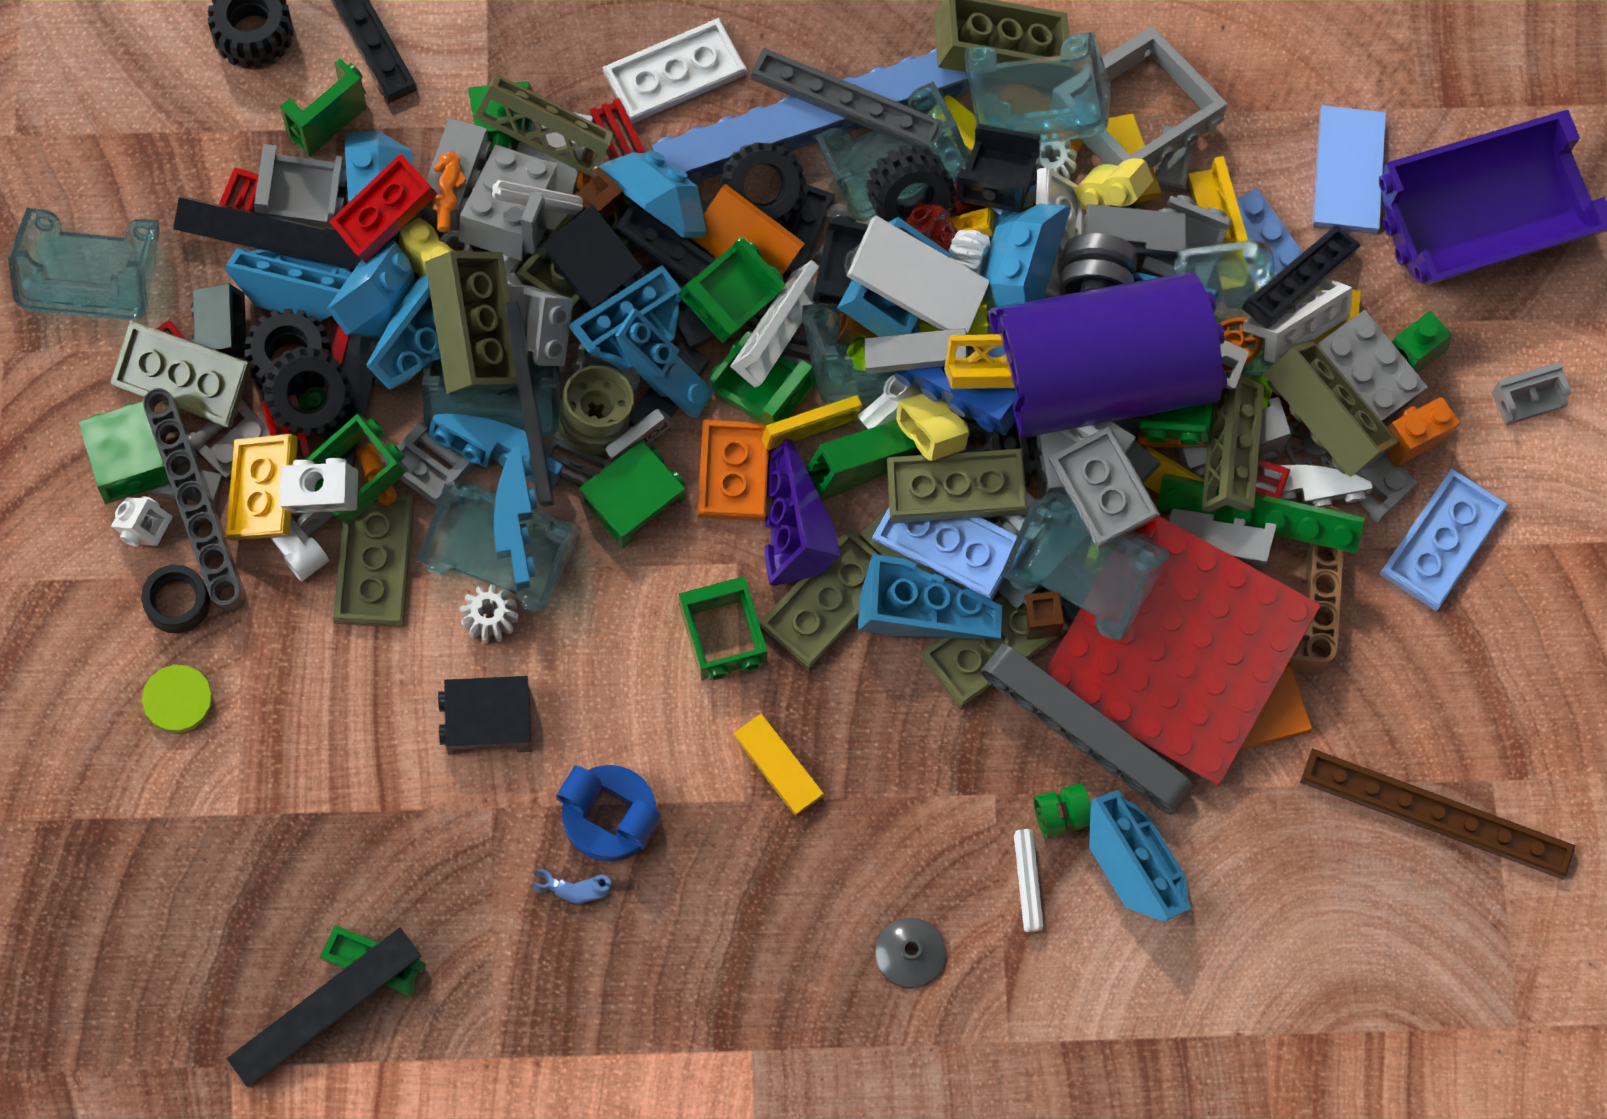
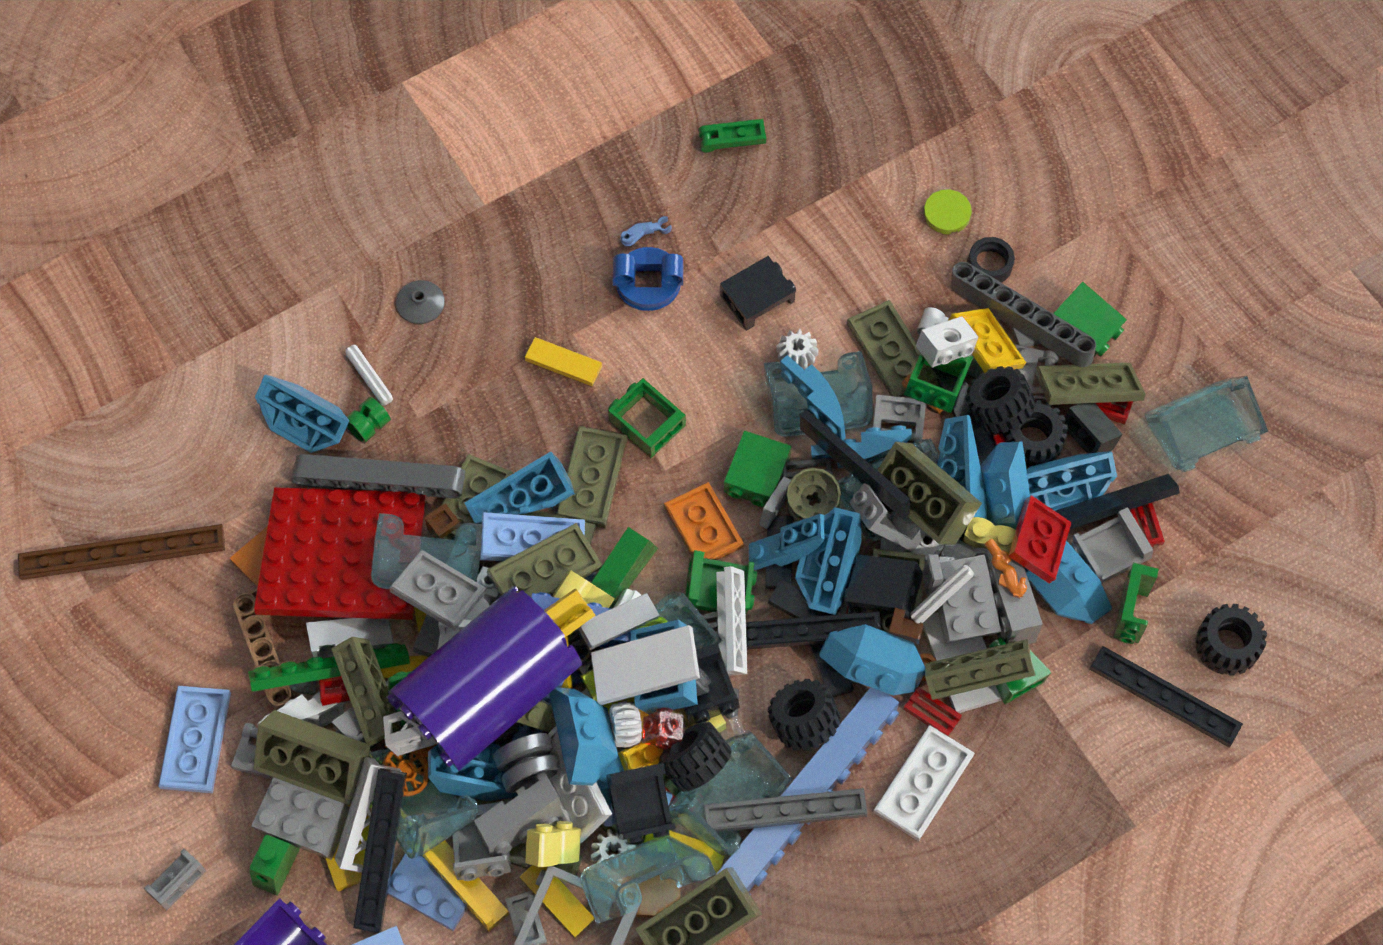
camera: 155 degrees right, 5 degrees down
white brick [111,496,173,547] -> none
black tile [226,927,423,1088] -> none
green panel [678,236,786,344] -> none
orange tile [690,184,805,276] -> none
yellow tile [762,395,862,450] -> none
dark purple wedge [764,438,840,586] -> none
black tile [783,184,835,278] -> none
orange brick [1386,396,1461,468] -> none

